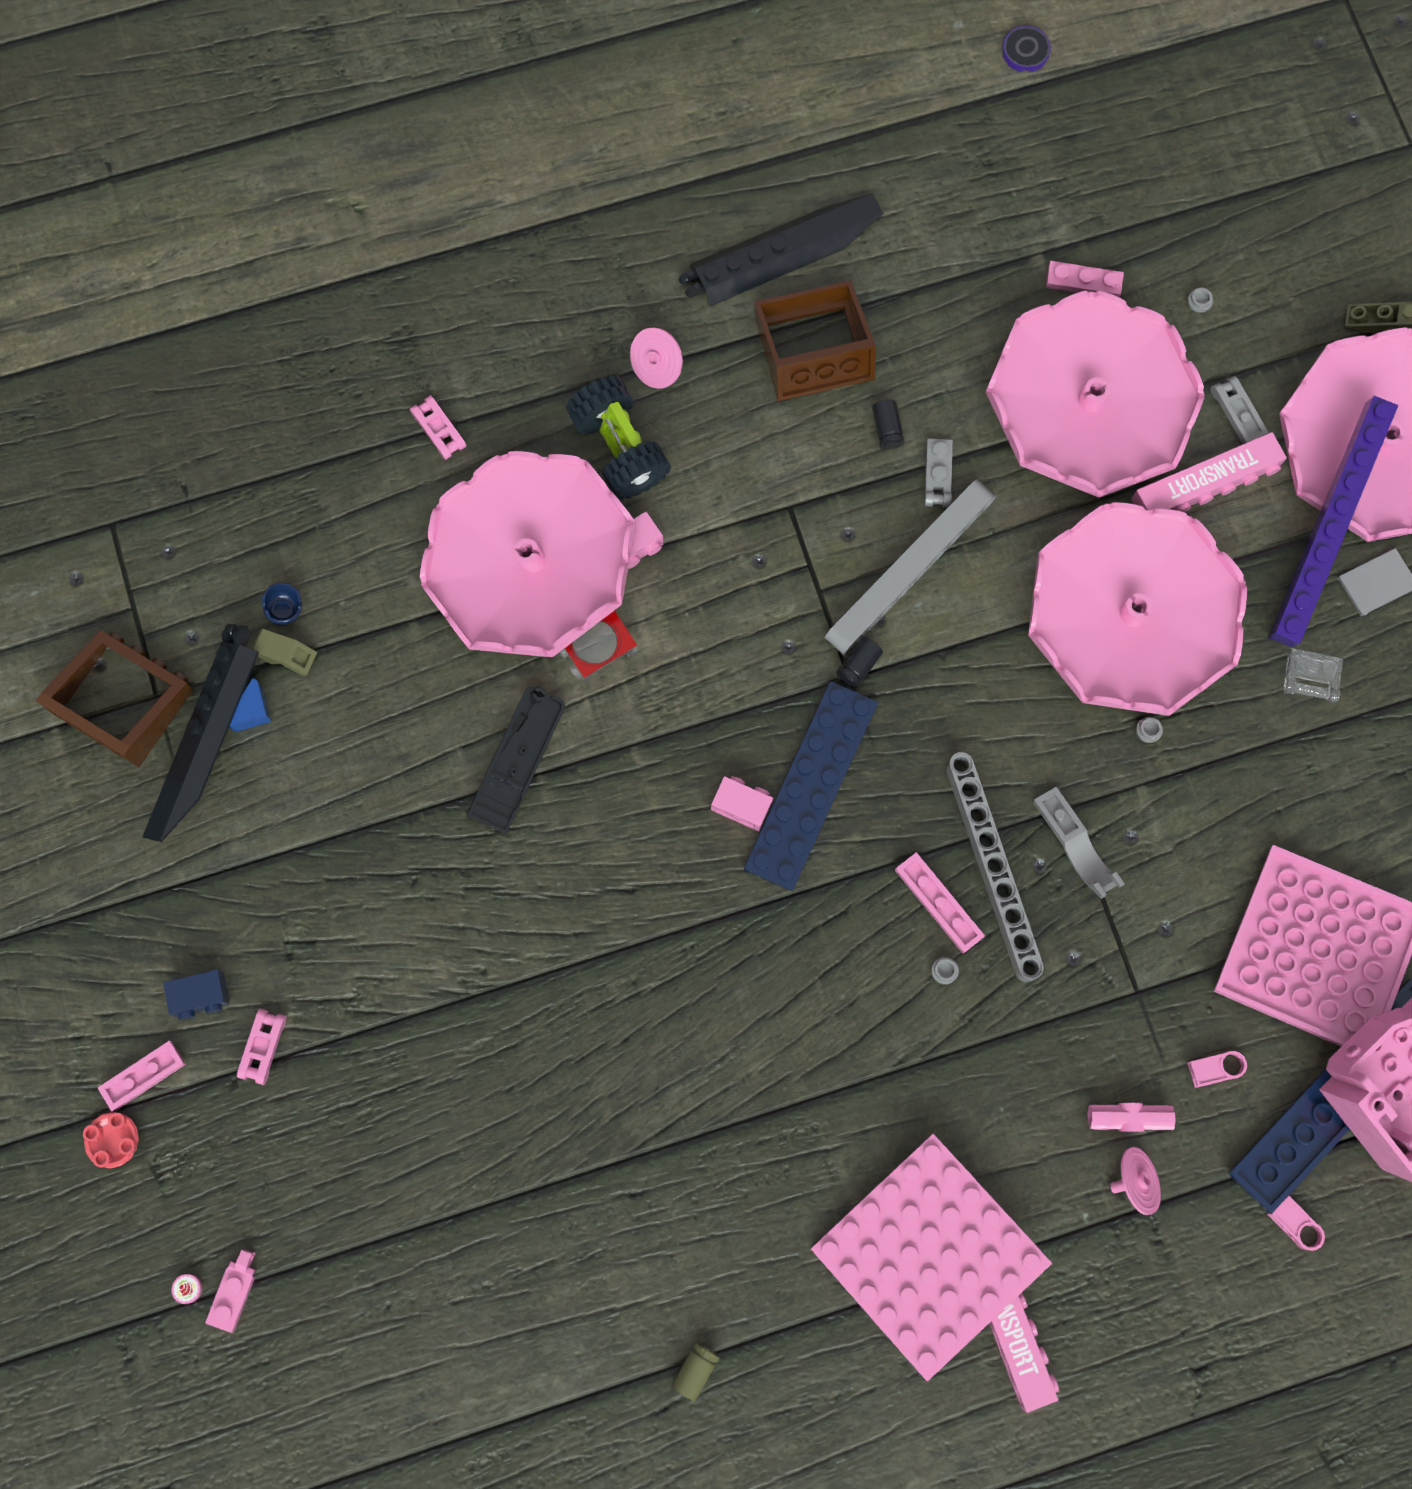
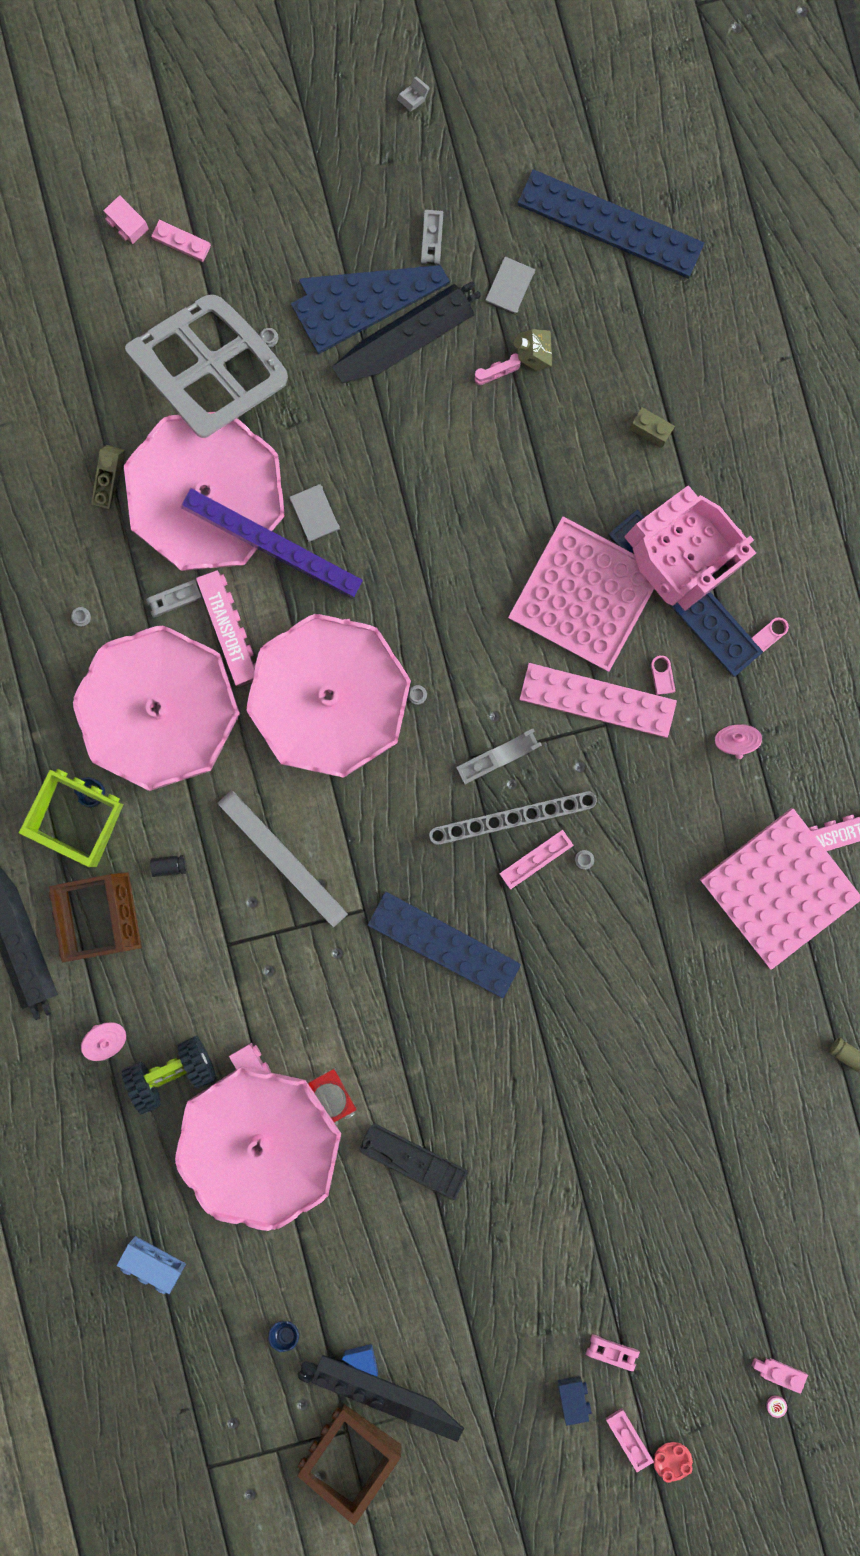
camera: 85 degrees left, 10 degrees up
olive slope [251,629,317,676] -> none
bright pink plate [409,395,467,460] -> none
bright pink brick [711,776,773,831] -> none
black piece [836,637,883,688] -> none
light grey plate [924,438,953,508] -> none
bright pink plate [1046,261,1124,298] -> none
bright pink piece [1087,1103,1175,1132] -> none
clear plate [1283,648,1343,704] -> none
none -> lime windscreen [19,769,124,867]
none -> dark blue hair [74,777,105,808]
none -> medium blue brick [117,1236,186,1294]
none -> bright pink plate [519,663,677,738]

